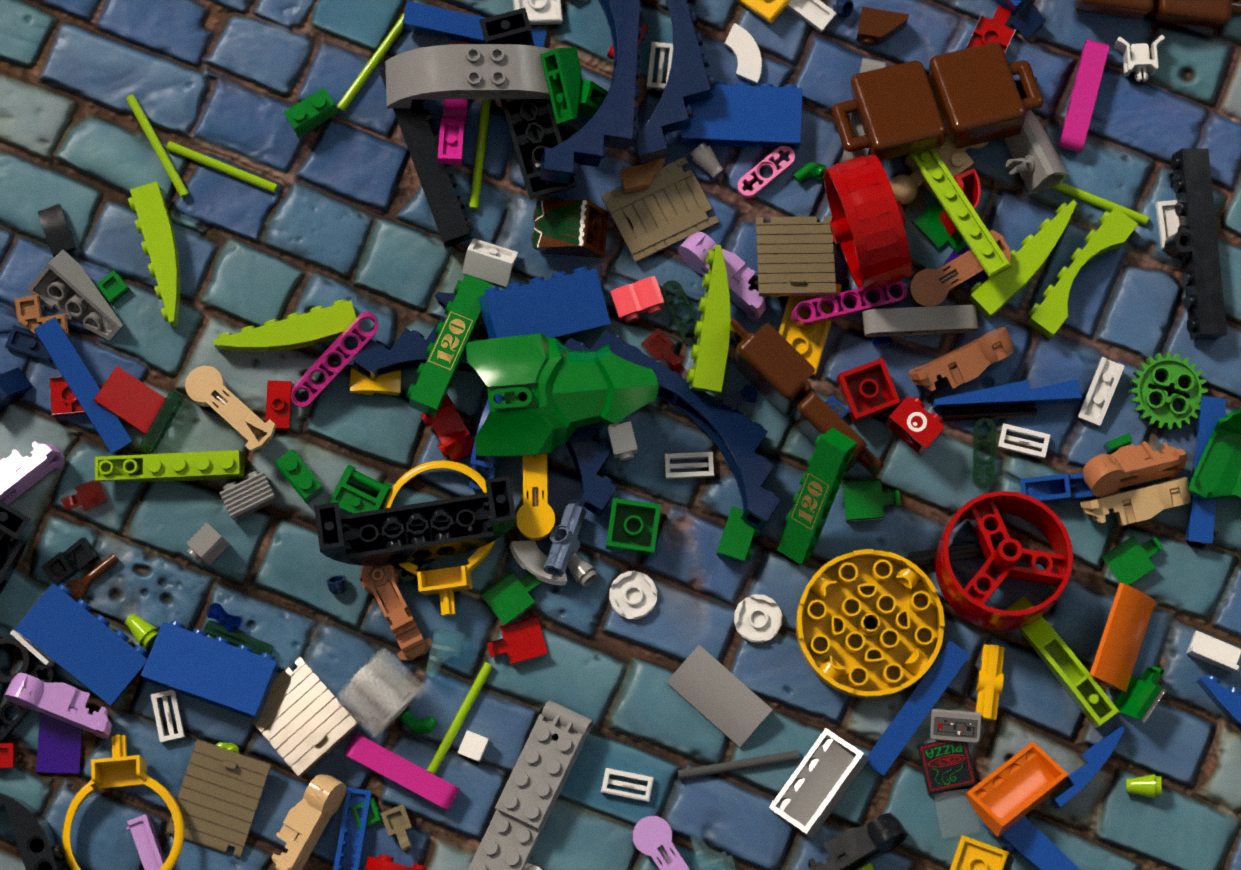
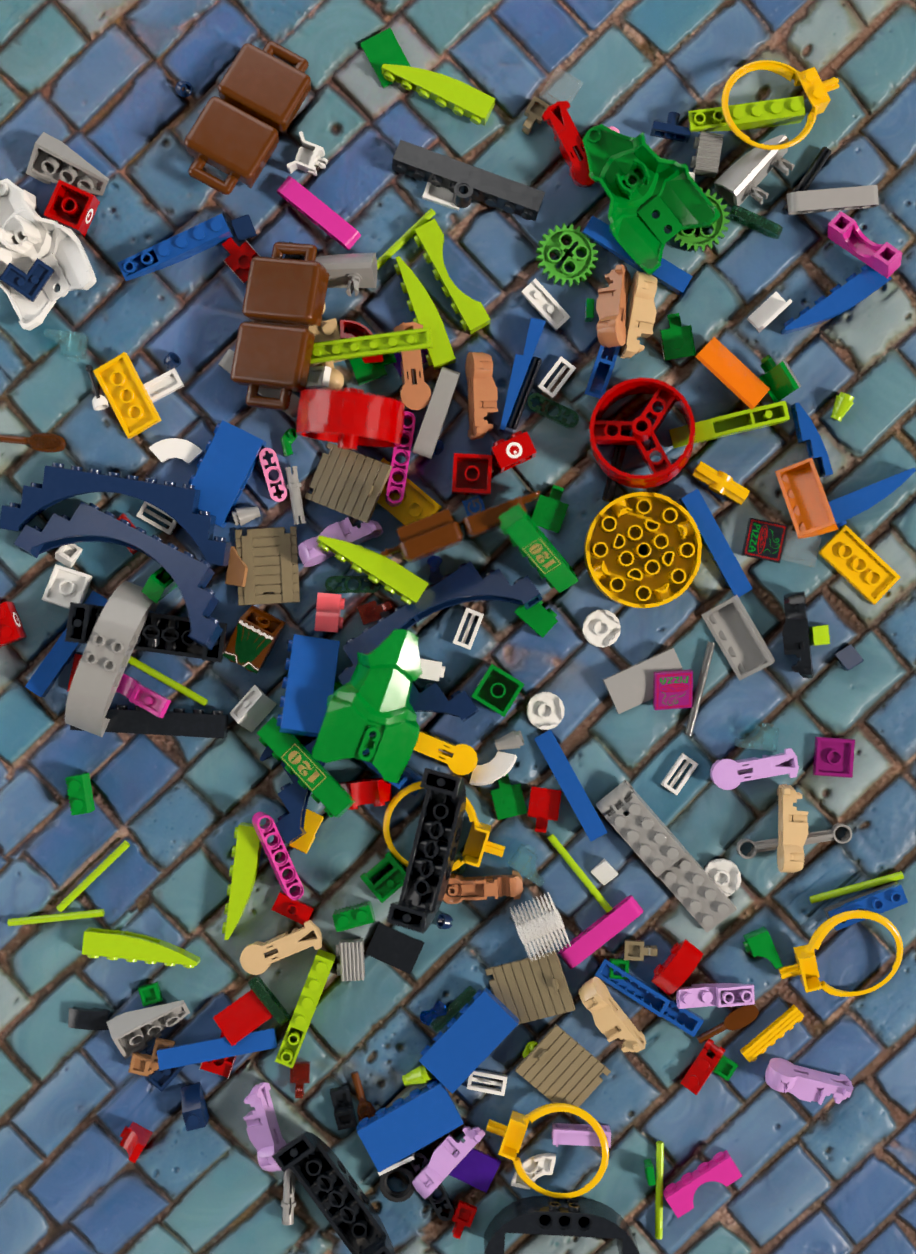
camera: 65 degrees left, 10 degrees up
light grey brick [187,523,230,565] -> none
lime piece [336,13,404,112] -> none
green arm [399,711,437,734] -> none
green slope [540,47,582,124] -> none
sand blue piece [543,504,586,577] -> none
reddish brown slope [856,7,909,46] -> none
slope [930,709,981,743] -> none
none -> light grey pin [285,466,306,525]
none -> white tile [306,366,331,388]
none -> black piece [365,922,424,974]
none -> white tile [511,1153,556,1190]
none -> blue slope [534,729,608,841]
none -> magenta tile [653,669,693,710]

